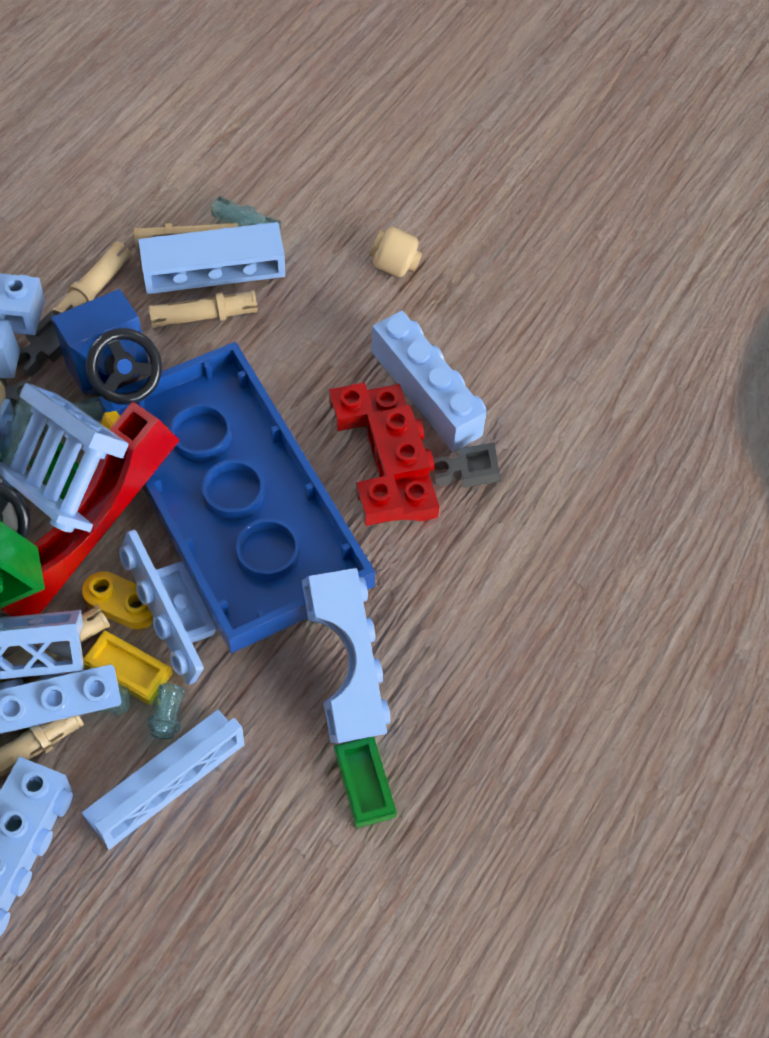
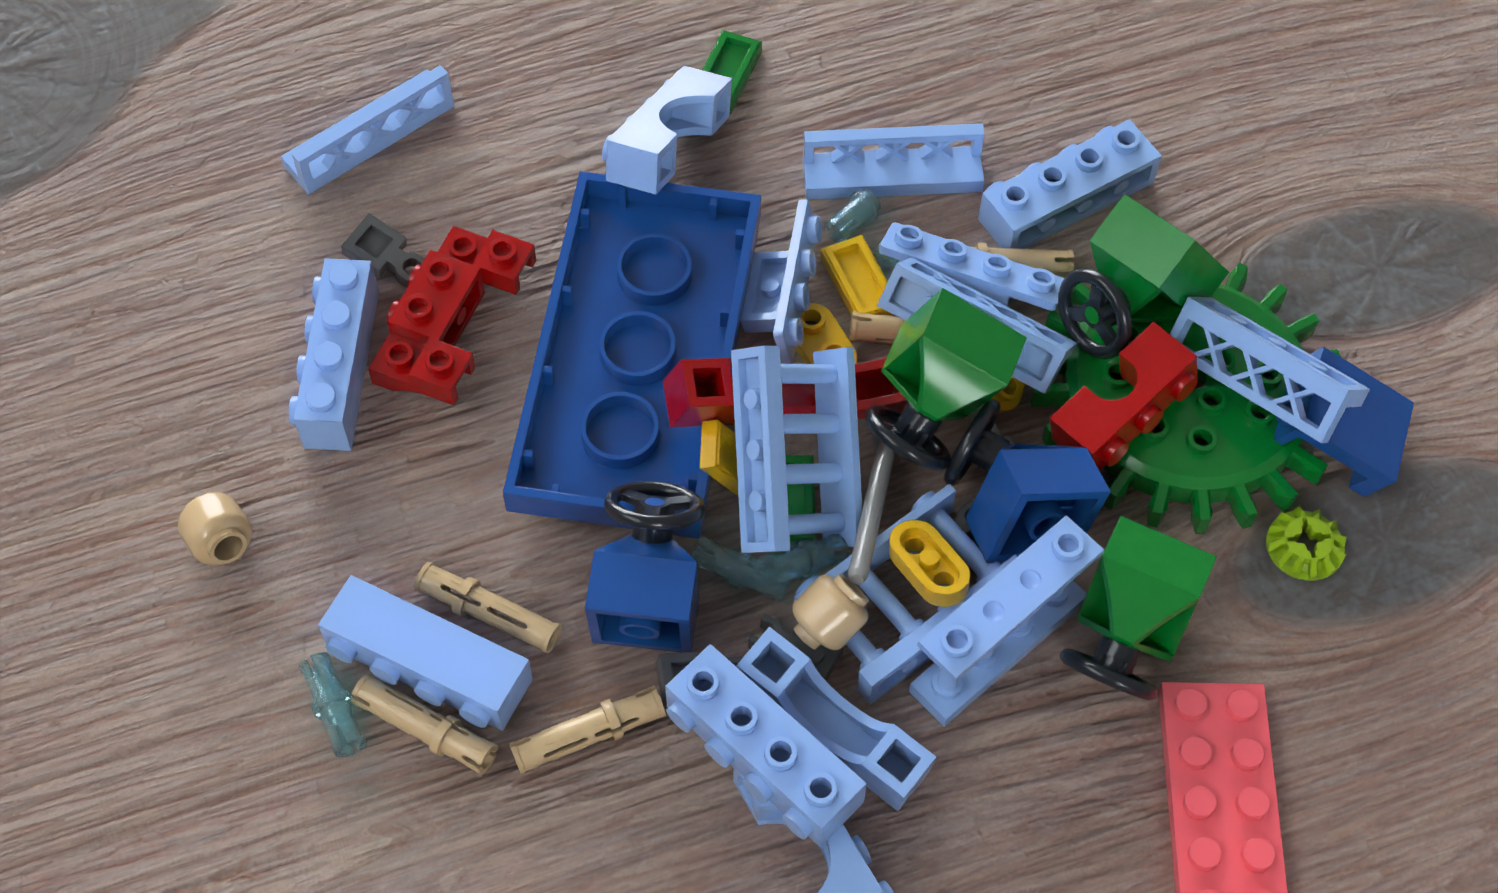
camera: 140 degrees left, 0 degrees up
none -> light blue fence [281,65,454,195]

